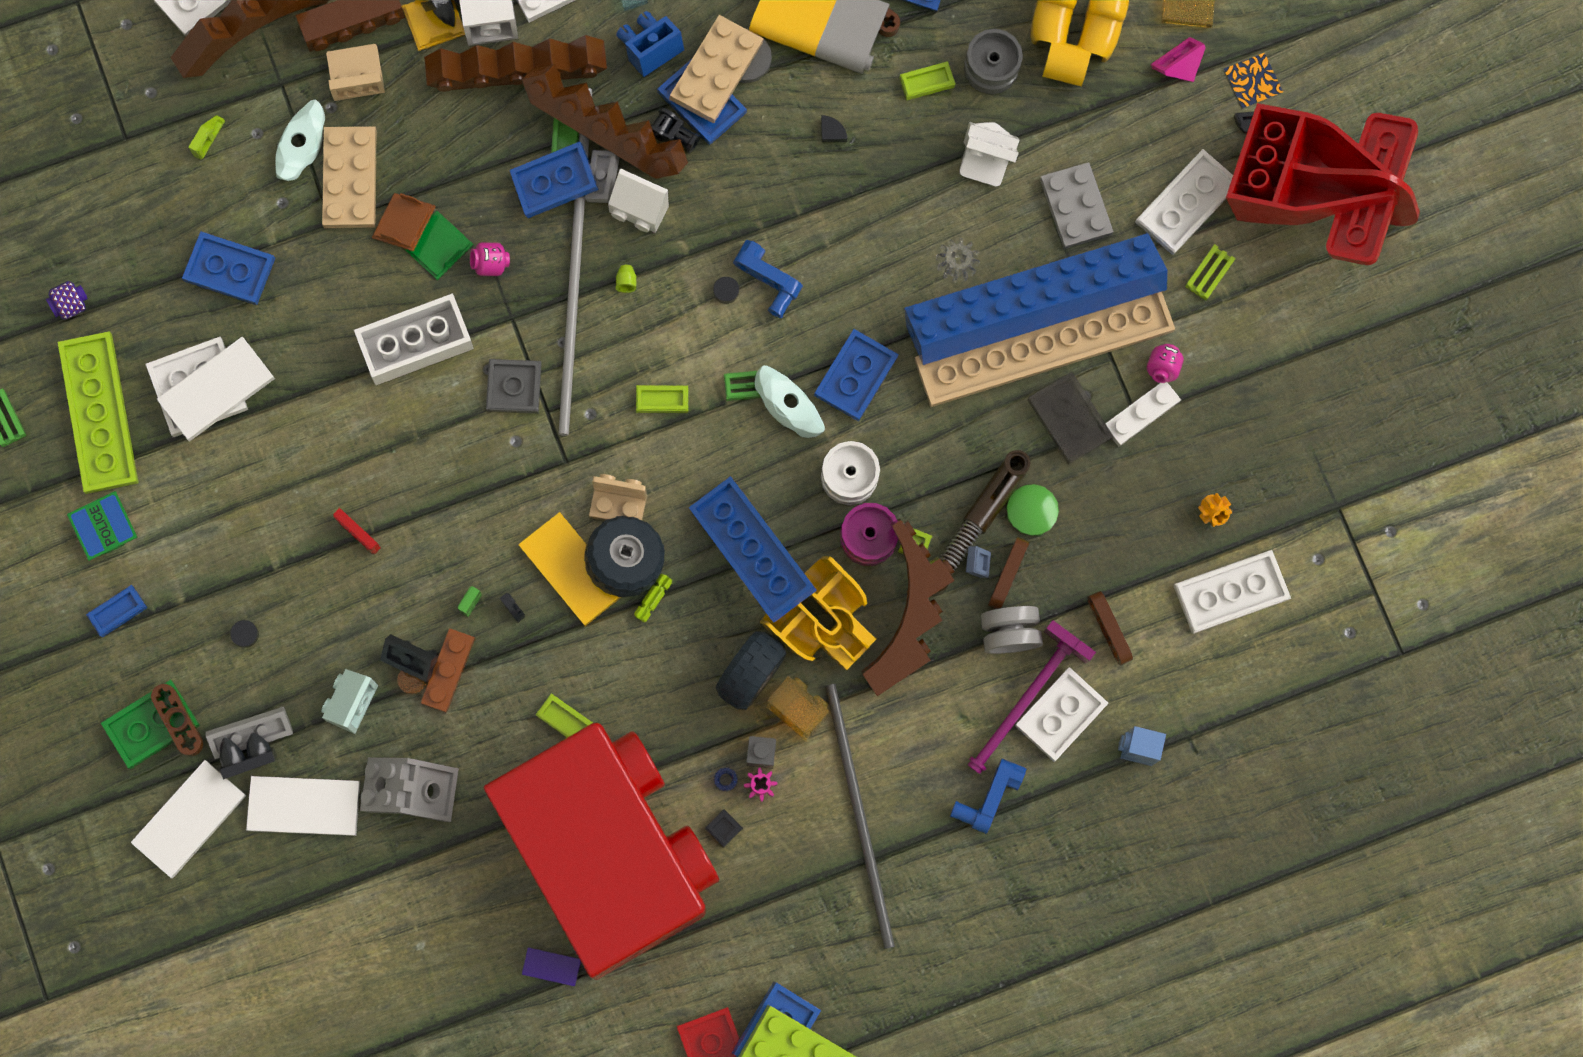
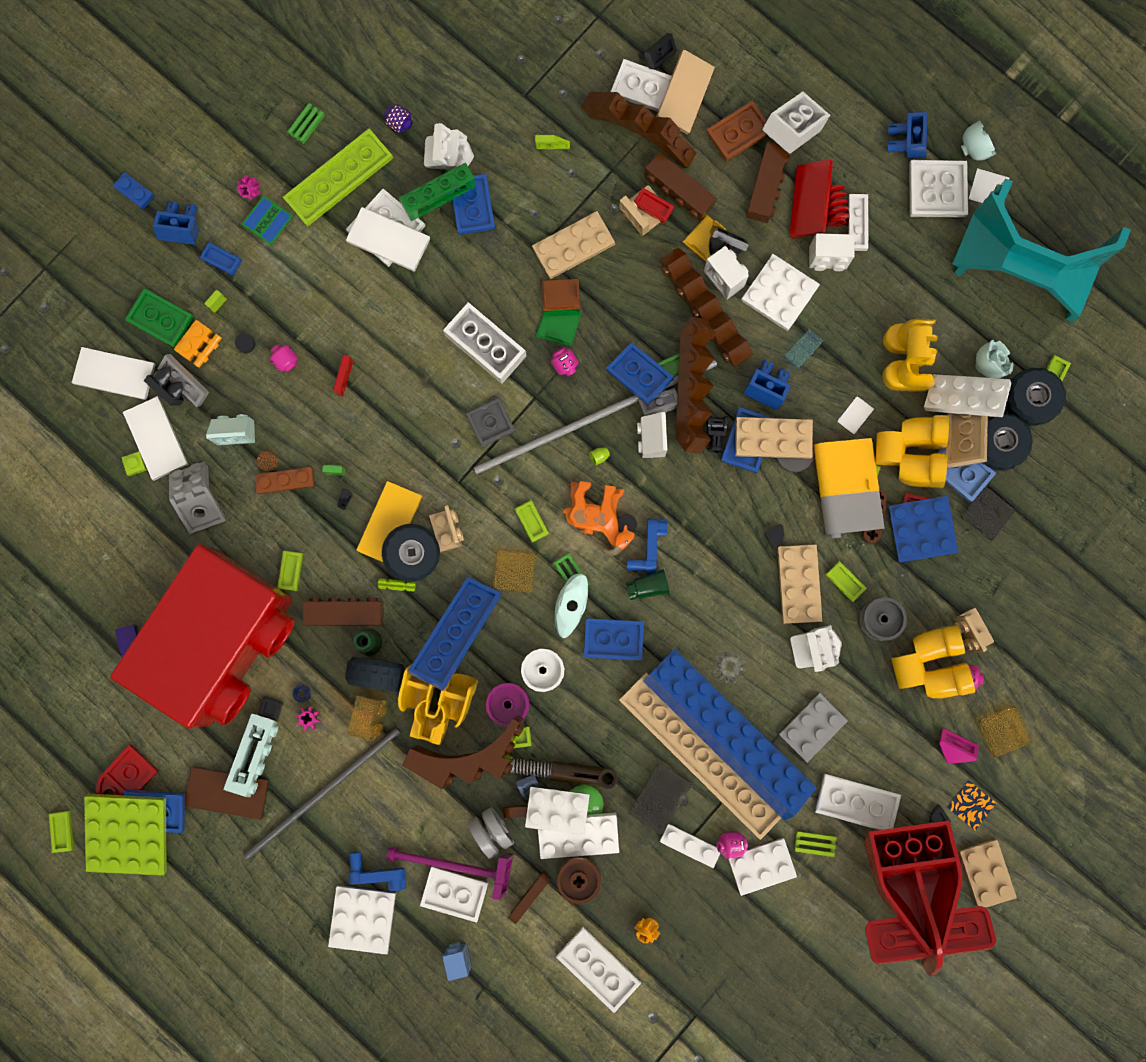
camera: 75 degrees right, 5 degrees up
reddish brown beam [151,684,203,756] -> none
light aqua piece [275,99,325,181] -> none
black tile [380,634,438,682] -> none
dark grey brick [746,736,776,769] -> none
none -> lime plate [121,451,147,476]
none -> blue brick [153,201,199,245]
none -> light orange plate [174,320,222,368]
none -> reddish brown tile [185,767,270,820]
none -> lime tile [205,290,227,313]
none -> light aqua brick [223,714,278,797]
none -> dark pink gear [237,175,261,200]
none -> dark pink head [269,344,298,373]
none -> reddish brown brick [303,598,384,626]
none -> white plate [328,885,396,954]
none -> dark green plant [353,629,383,656]
none -> green brick [399,162,476,222]
none -> white piece [424,123,474,171]
none -> clear yellow tile [493,550,536,593]
none -> white plate [525,787,590,835]
none -> white plate [538,812,619,859]
none -> reddish brown wheel [557,856,601,904]
none -> orange animal [563,481,635,556]
none -> dark green plant [626,569,670,600]
none -> red tile [634,188,675,224]
none -> white plate [728,838,797,896]
none -> tan plate [777,545,822,624]
none -> tan plate [958,839,1017,908]

